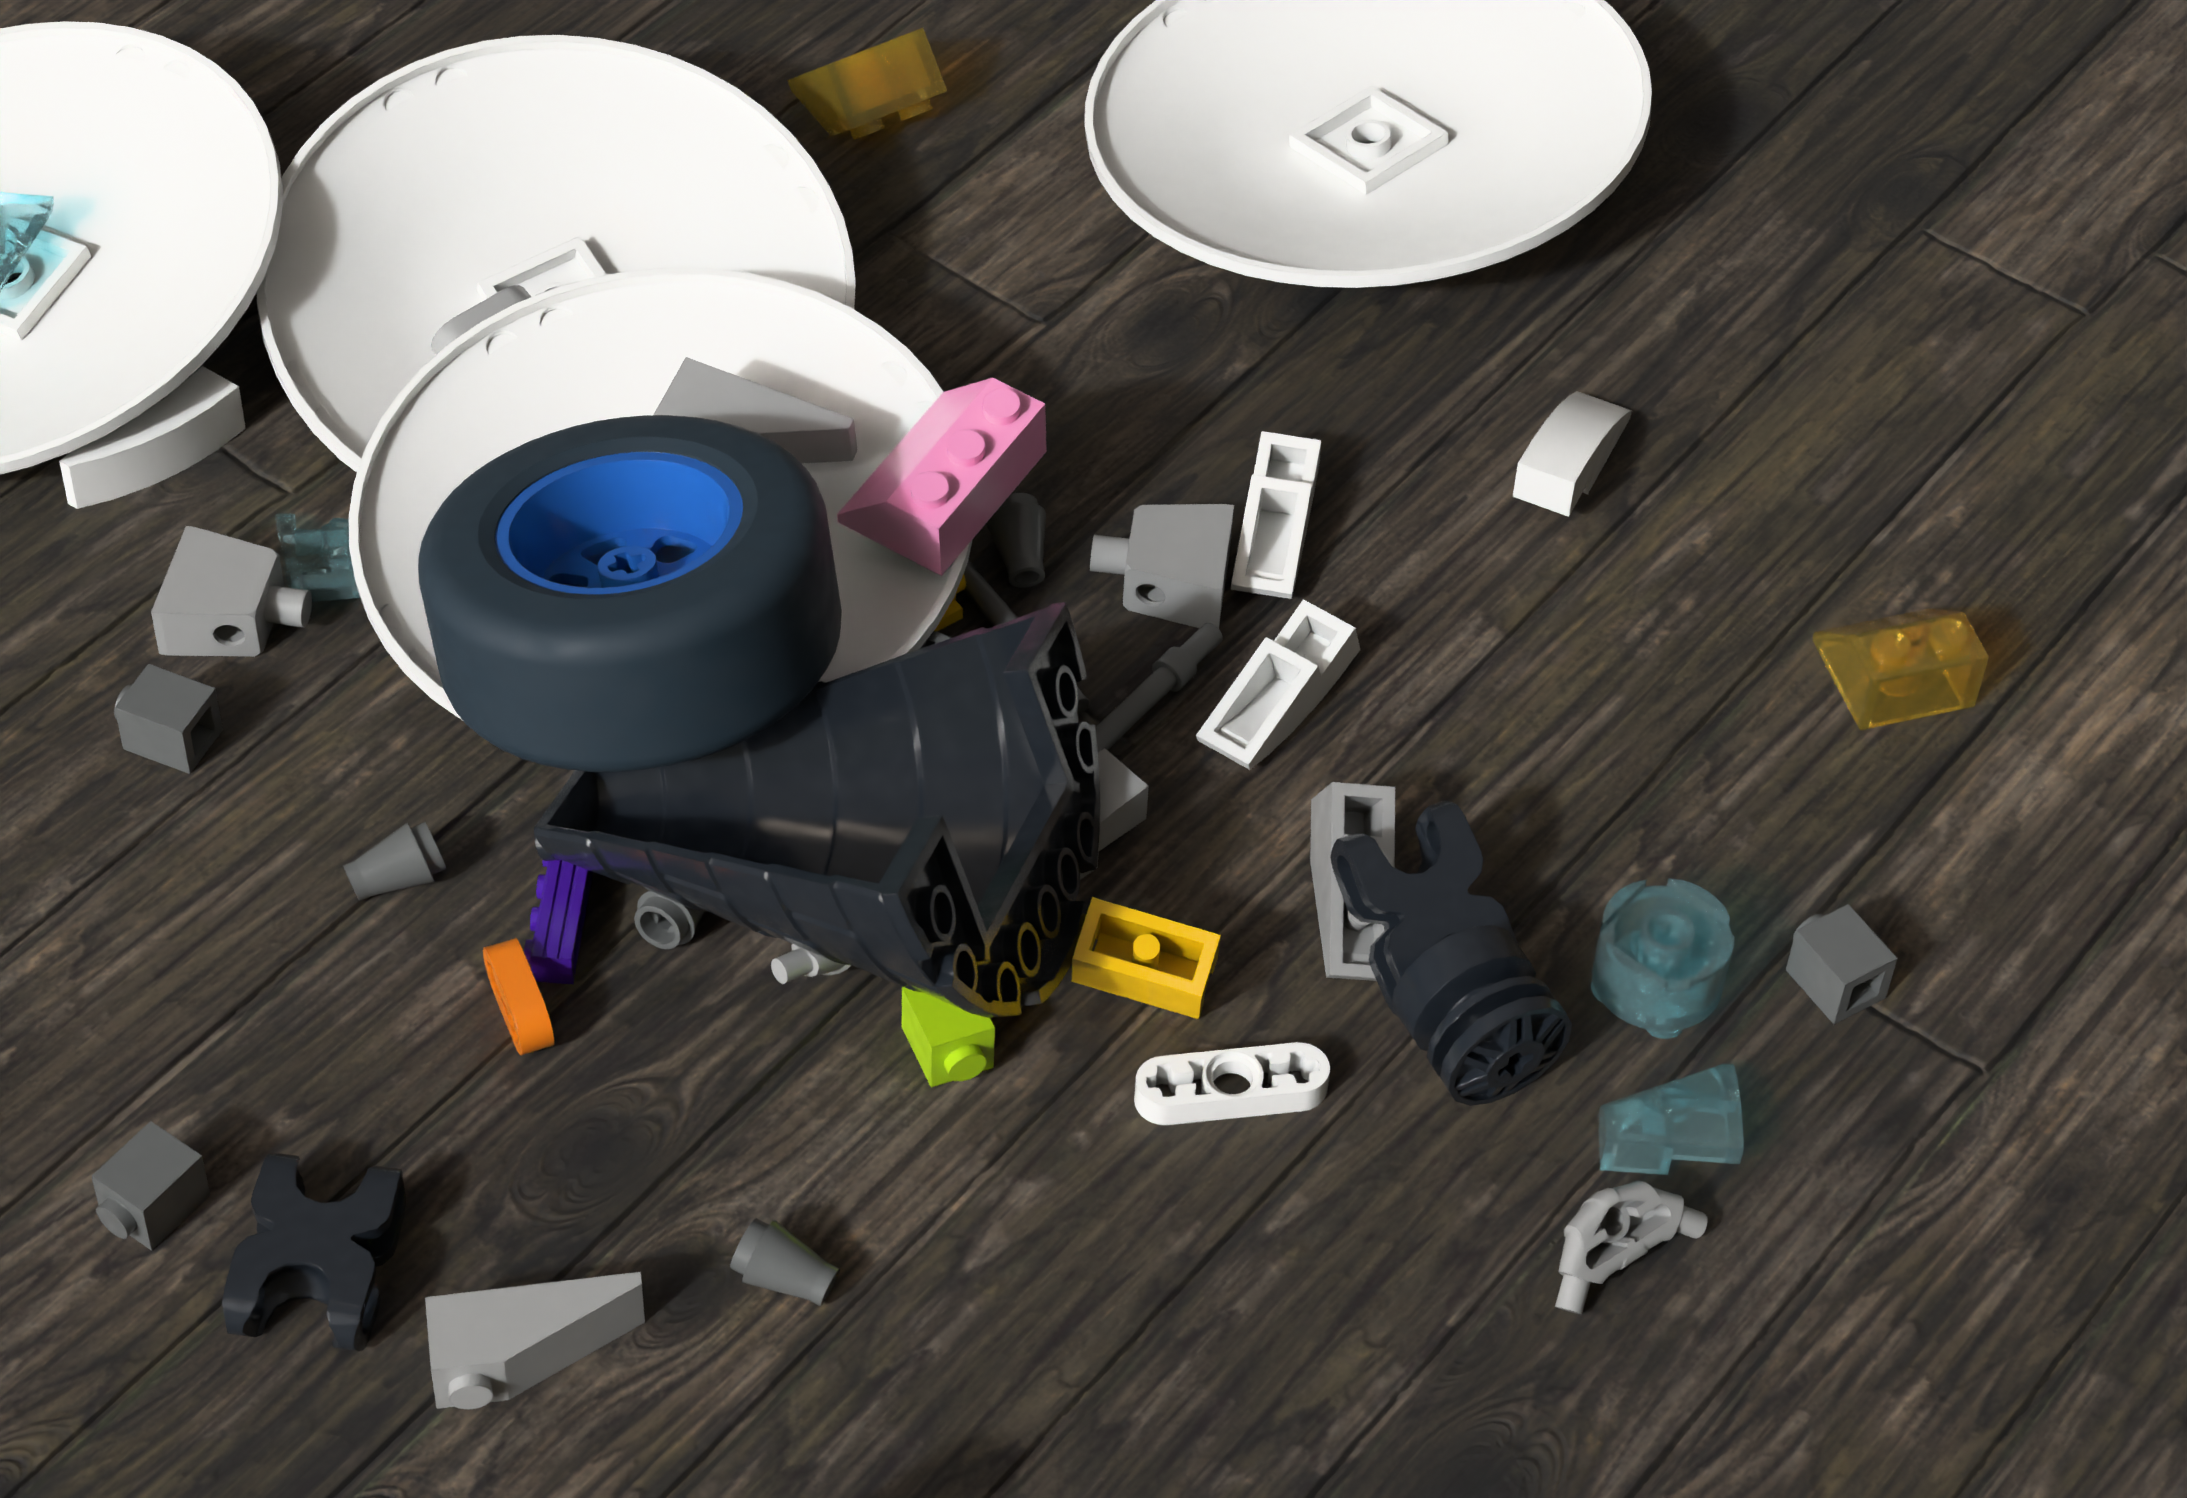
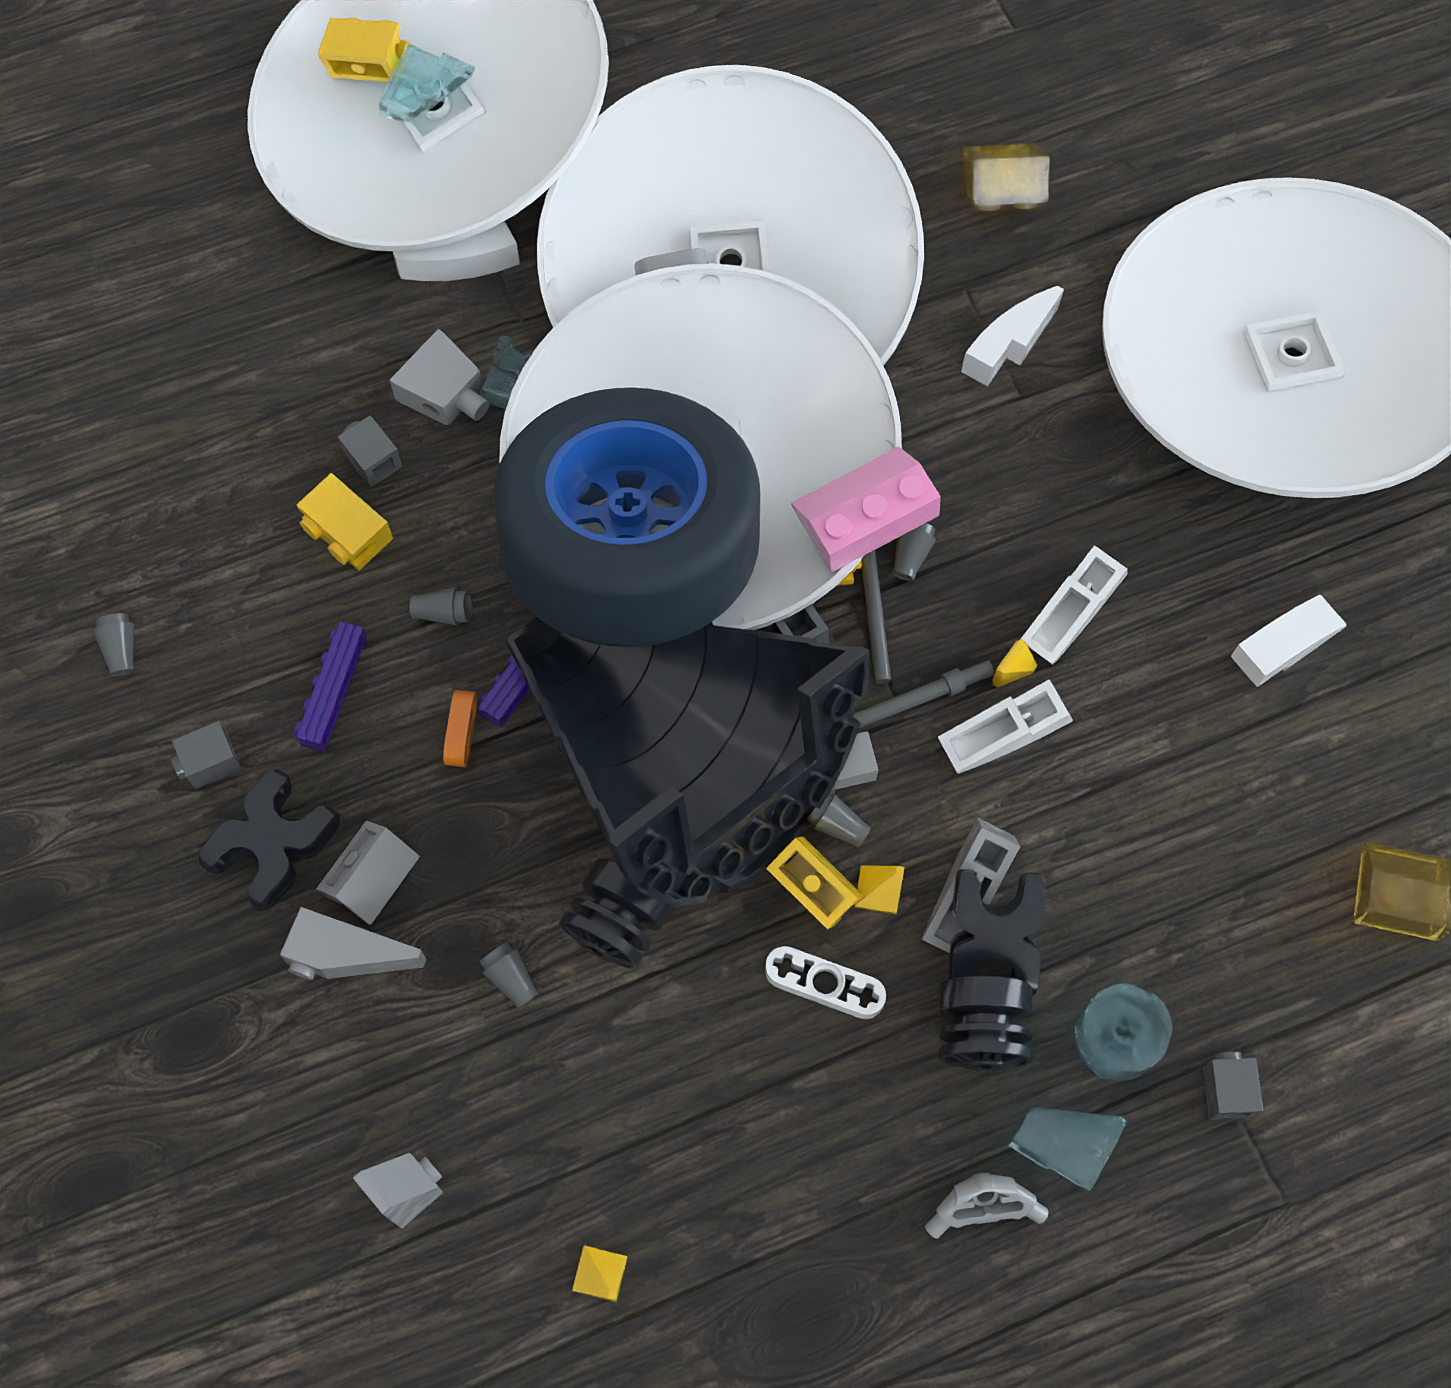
camera: 30 degrees right, 20 degrees up
light grey slope [653,357,857,464] -> none
light grey torso [1090,504,1234,629] -> none
none -> dark purple piece [294,621,367,752]
none -> yellow brick [297,473,393,571]
none -> light grey panel [316,821,420,925]
none -> black wheel [559,859,674,970]
none -> dark grey cone [806,794,871,848]
none -> yellow slope [854,866,904,914]
none -> white slope [961,286,1064,387]
none -> yellow slope [992,639,1037,688]

